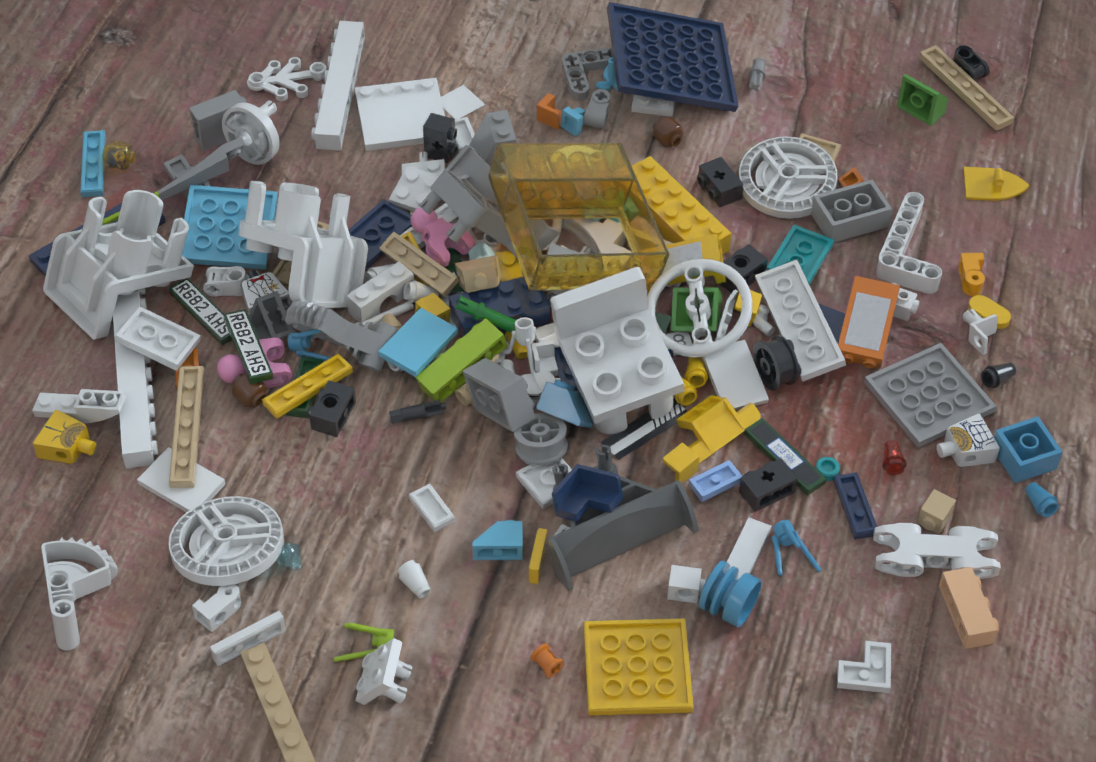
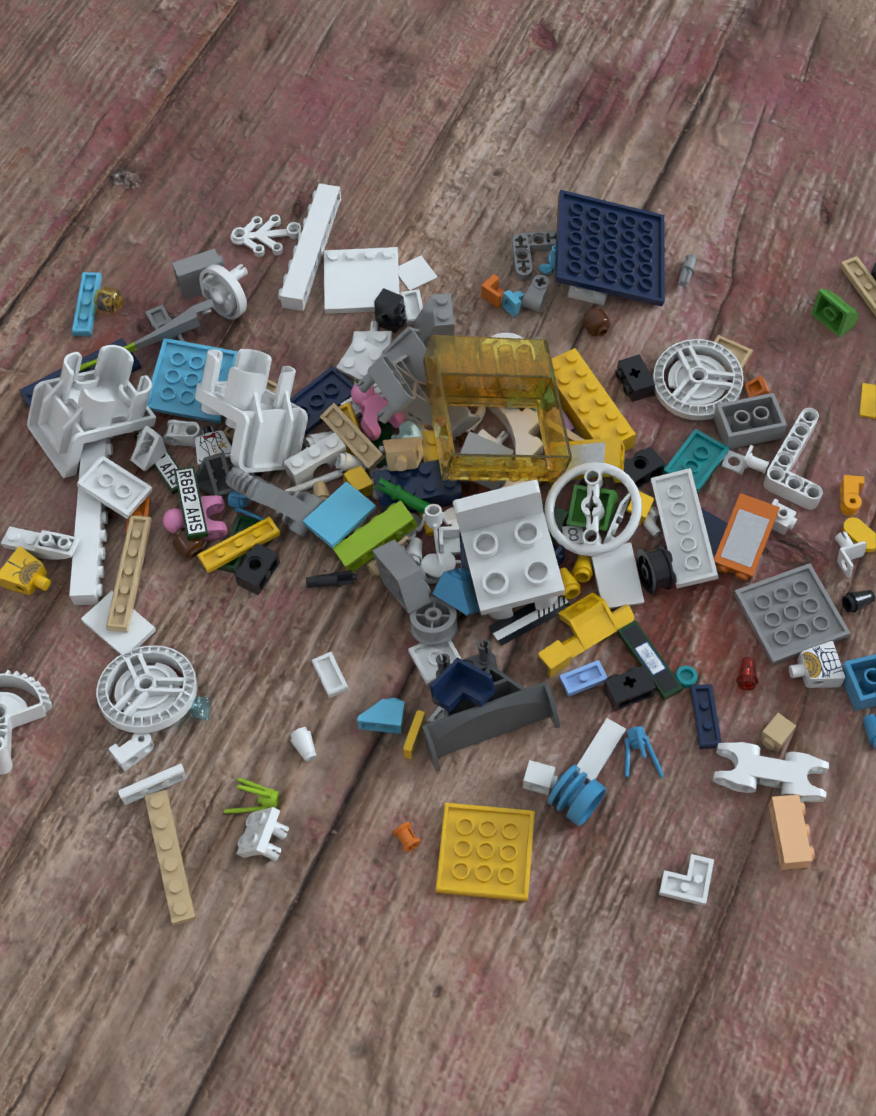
camera: 10 degrees right, 10 degrees up
none -> white slope [130,426,167,471]
none -> white bracket [721,445,769,475]

